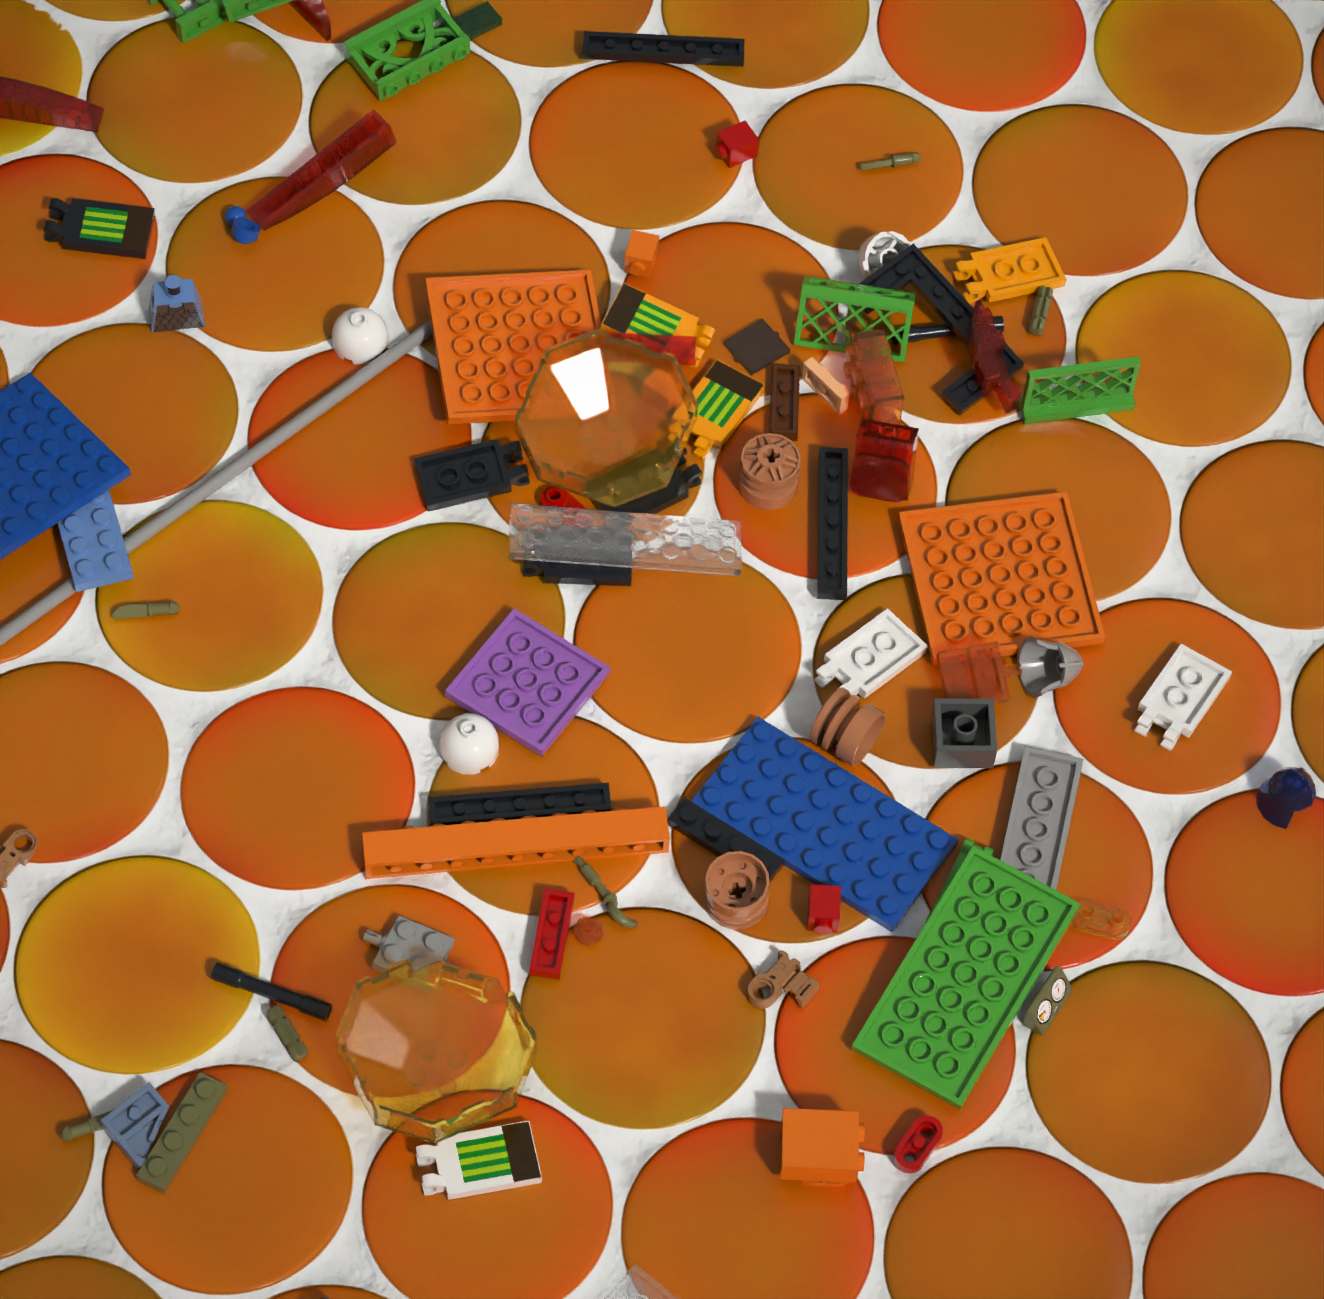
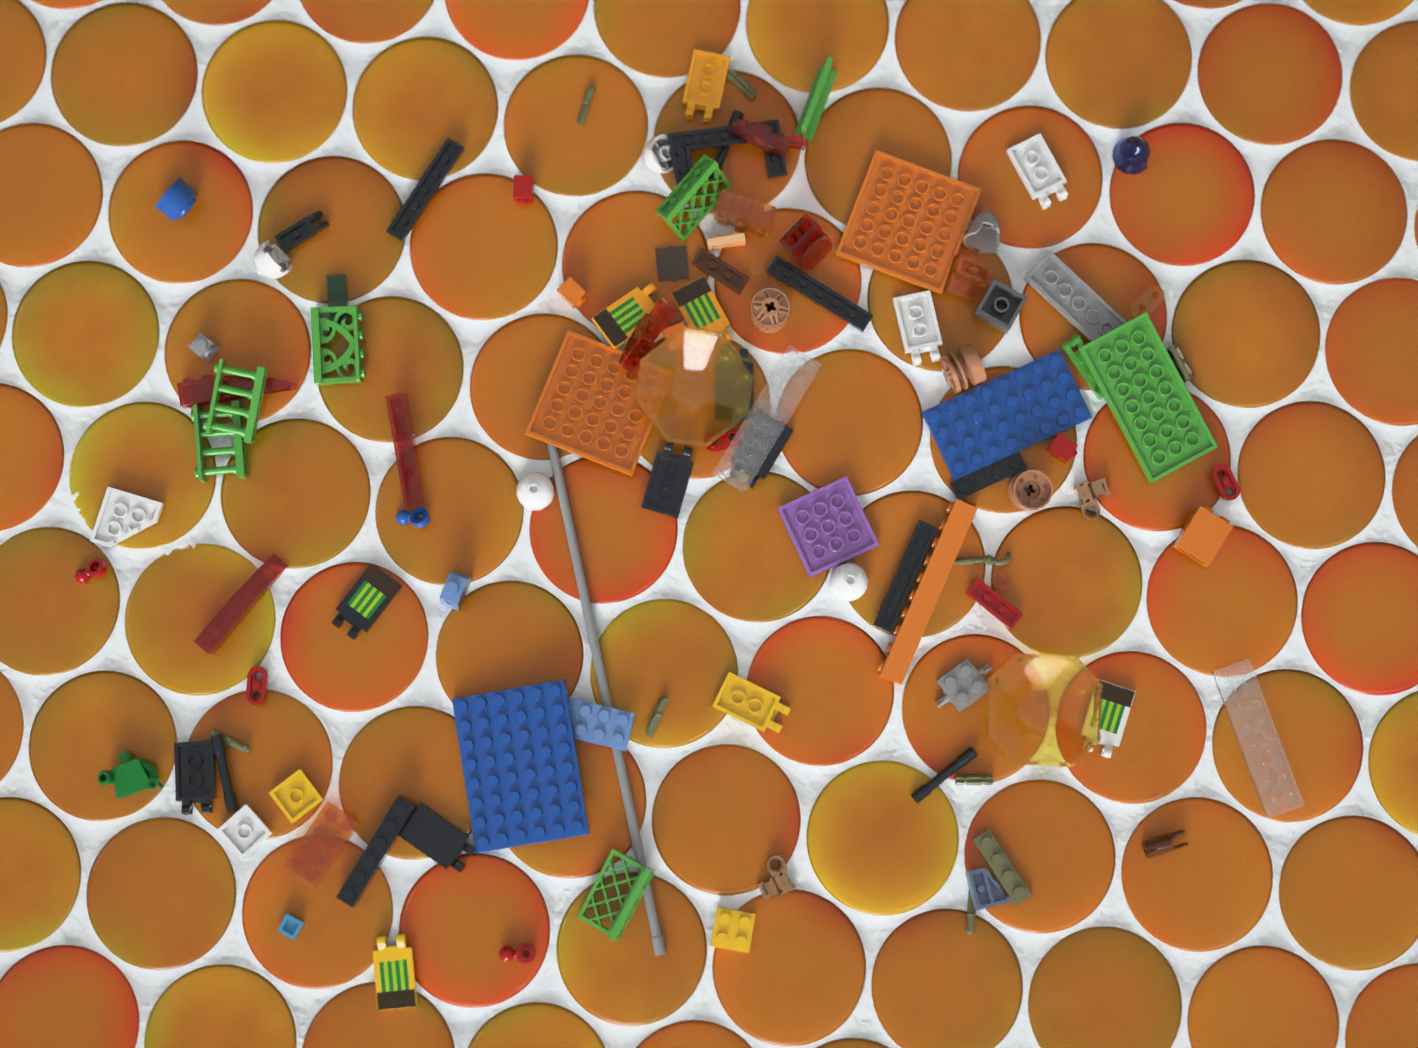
camera: 55 degrees left, 25 degrees up
none -> yellow tile [712,672,791,733]

